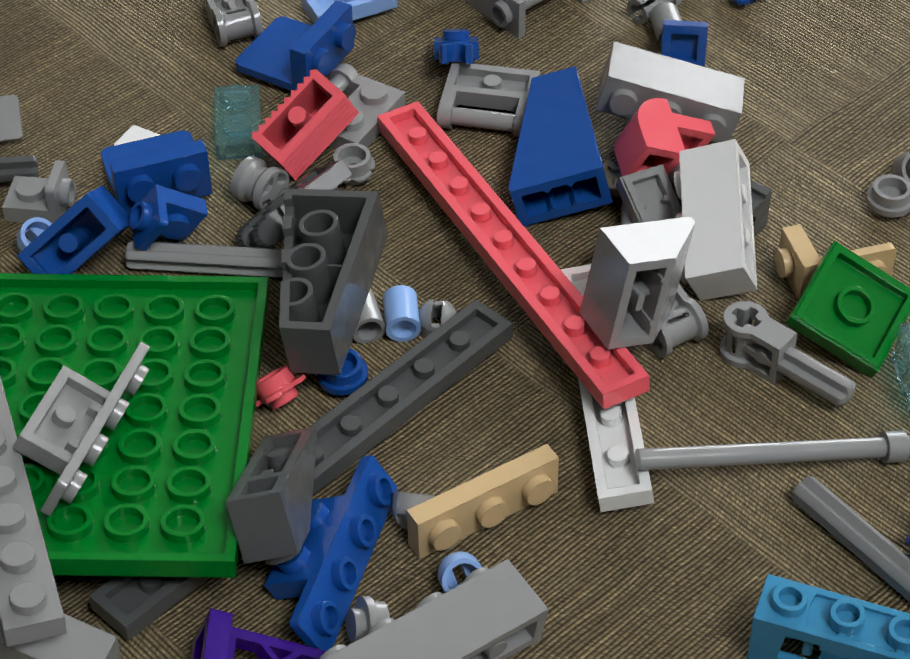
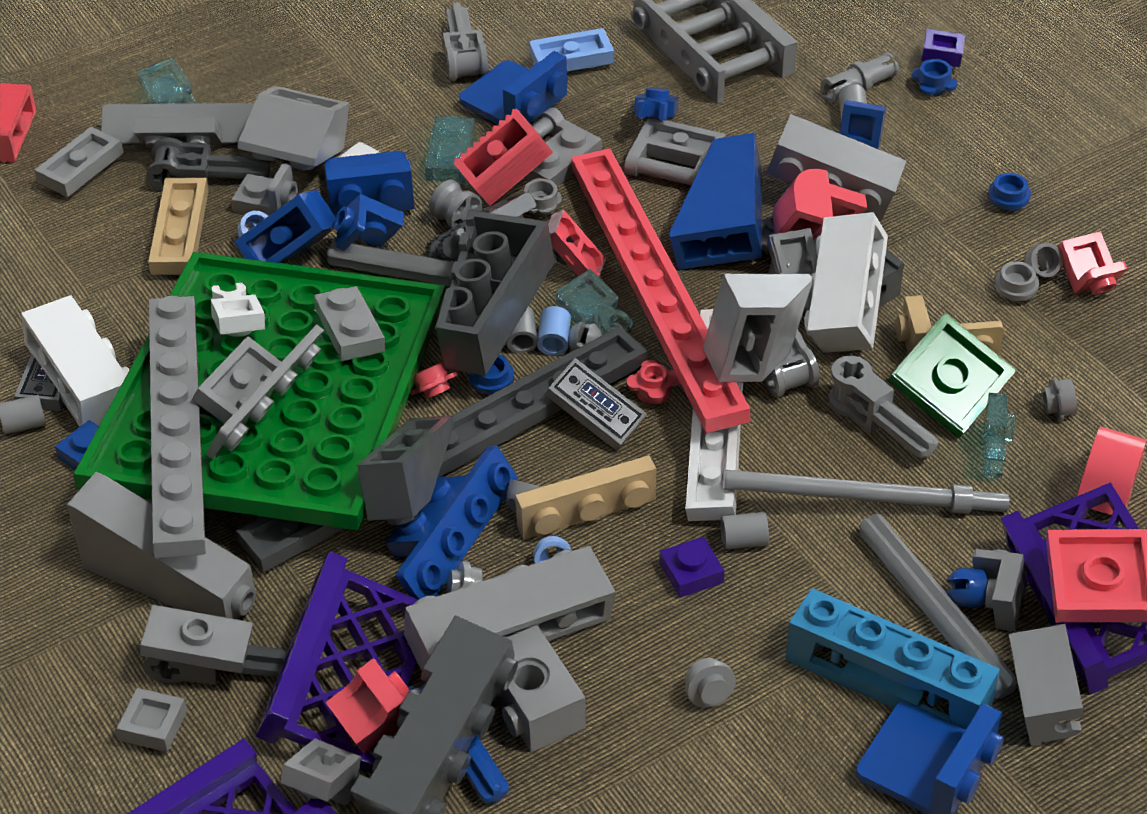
camera: 10 degrees right, 0 degrees up
none -> white plate [211,283,265,337]
none -> light grey slope [237,86,350,170]
none -> light grey plate [314,286,385,361]
none -> tile [545,358,647,451]
none -> coral piece [548,209,606,286]
none -> clear light blue plate [556,269,633,335]
none -> coral plate [627,360,680,404]
none -> dark purple plate [659,536,724,598]
none -> light grey hinge [720,512,769,549]
none -> blue plate [988,173,1031,211]

